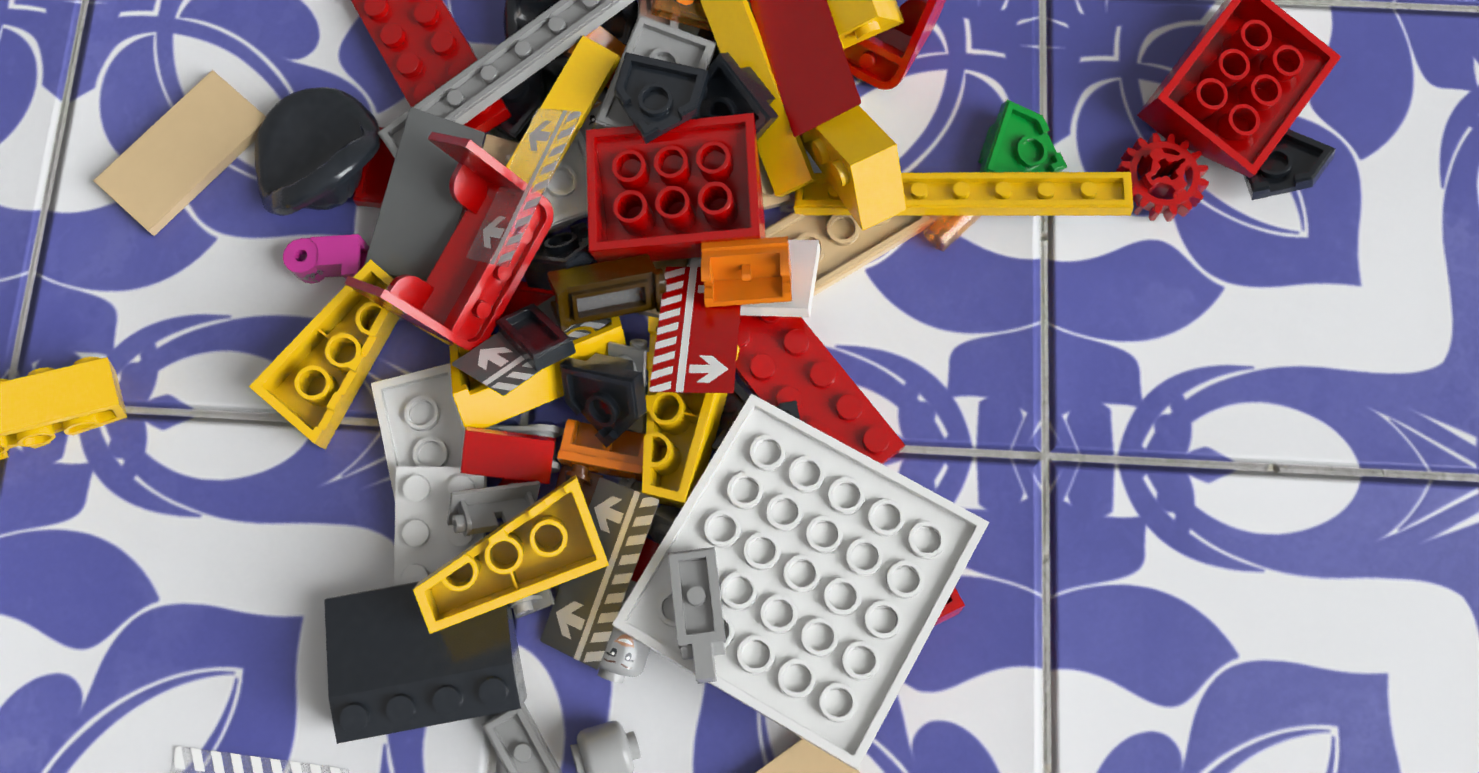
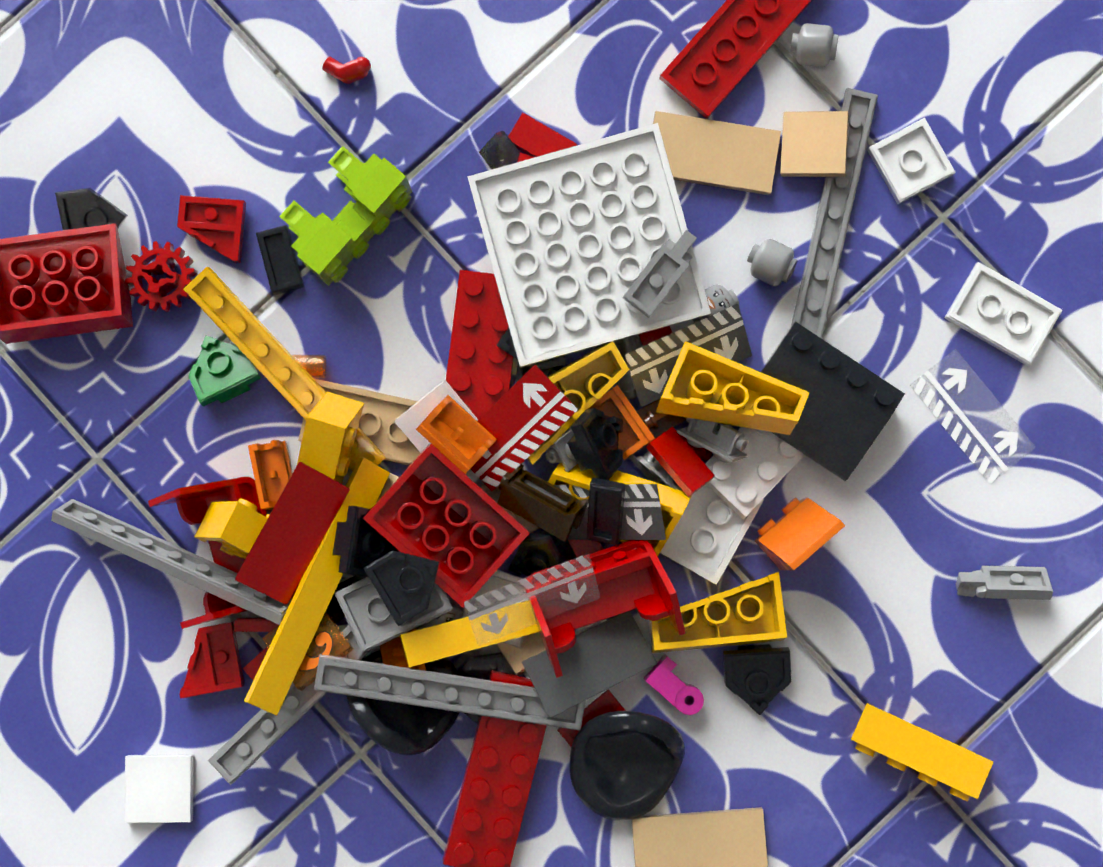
camera: 130 degrees left, 10 degrees up
none -> red wing [177,195,246,263]
none -> orange hinge [248,440,293,510]
none -> black tile [256,225,304,295]
none -> lime piece [279,146,412,286]
none -> red arm [322,56,371,84]
none -> clear smoke plate [479,130,520,170]
none -> red tile [506,112,577,157]
none -> black plate [723,644,791,715]
none -> orange slope [754,497,845,571]
none -> light grey hinge [955,566,1053,600]

